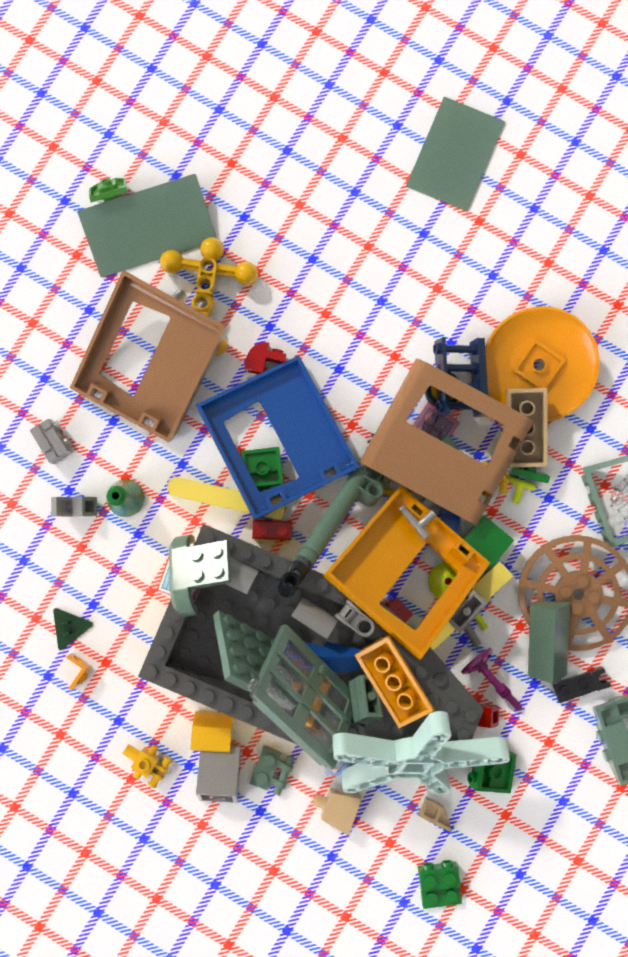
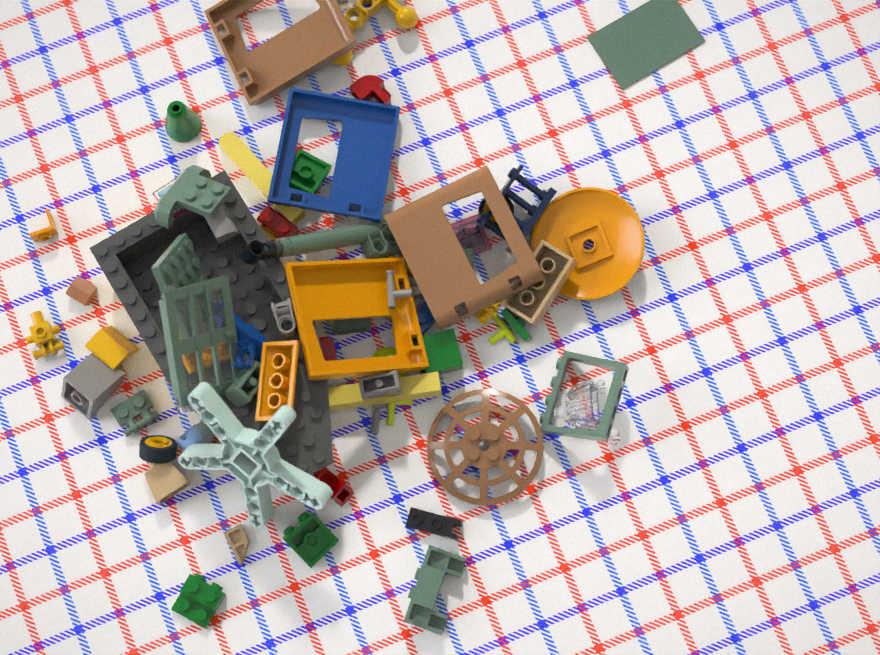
camera: 40 degrees right, 10 degrees down
light grey brick [29,419,73,464] -> none
light grey brick [51,497,97,517] -> none
dark green piece [53,608,93,650] -> none
light grey brick [291,597,338,639] -> none
magenta dish [461,648,522,711] -> none
sand green slope [528,601,570,684] -> none
none -> nougat piece [65,275,98,306]
none -> black wheel [139,435,177,464]
none -> blue piece [232,340,255,371]

